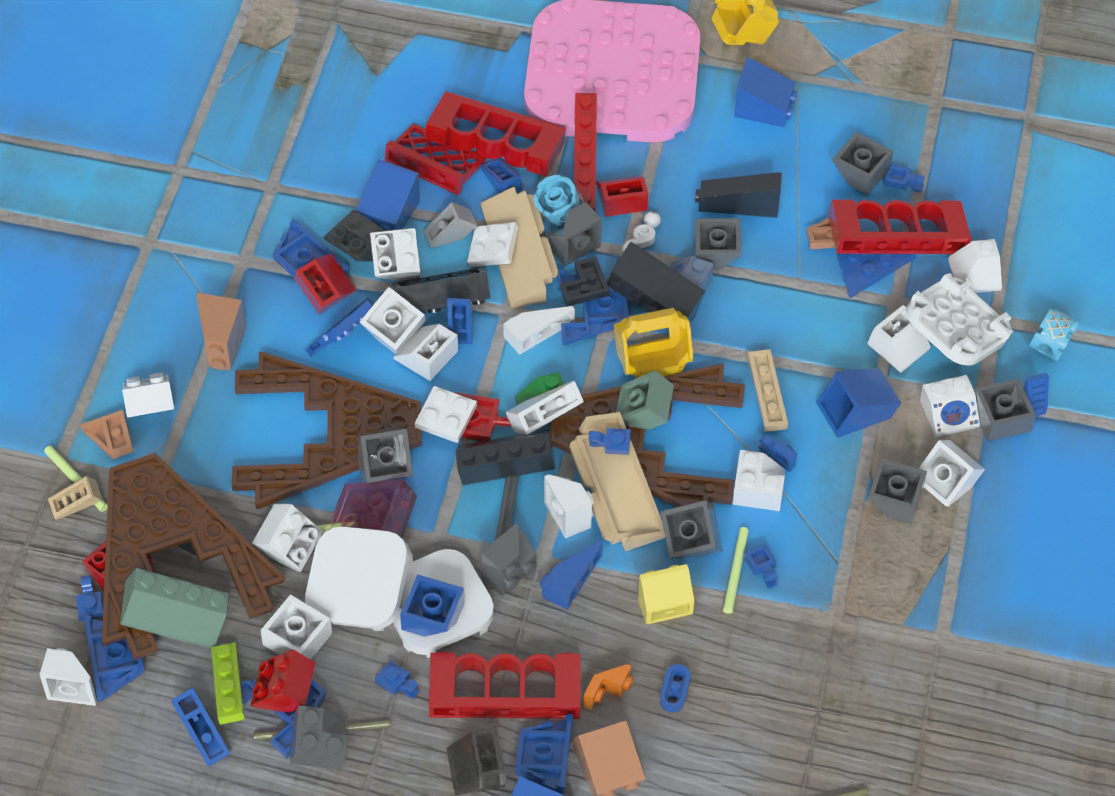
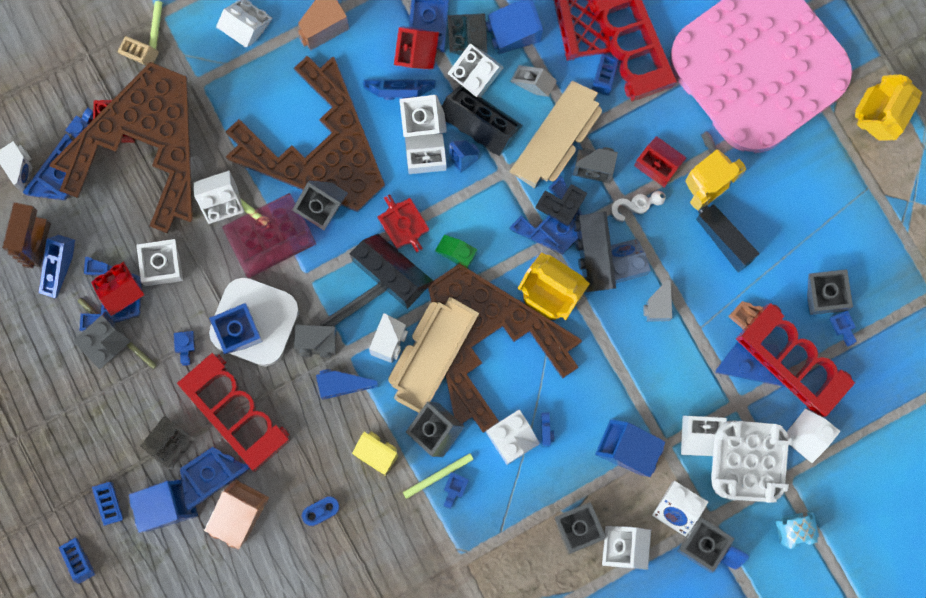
camera: 45 degrees right, 25 degrees up
nougat wing [80,410,135,459] -> none
sand green slope [120,568,228,648] -> none
lime plate [211,642,245,725] -> none
white tile [305,527,413,631] -> none
white plate [415,386,477,443] -> none
white plate [467,222,519,267] -> none
white slope [503,306,575,355] -> none
white slope [506,381,584,435] -> none
medium azure brick [534,175,584,227] -> none
red plate [574,93,597,211] -> none
orange slope [583,664,634,710] -> none
blue plate [589,428,631,455] -> none
sand green slope [616,371,674,430] -> none
dark grey slope [696,218,741,270] -> none
blue slope [734,57,798,127] -> none
tan plate [747,349,788,432] -> none
none -> reddish brown arch [2,202,51,269]
none -> light grey slope [643,280,672,322]
none -> yellow piece [685,150,747,211]
none -> dark grey piece [701,131,717,154]

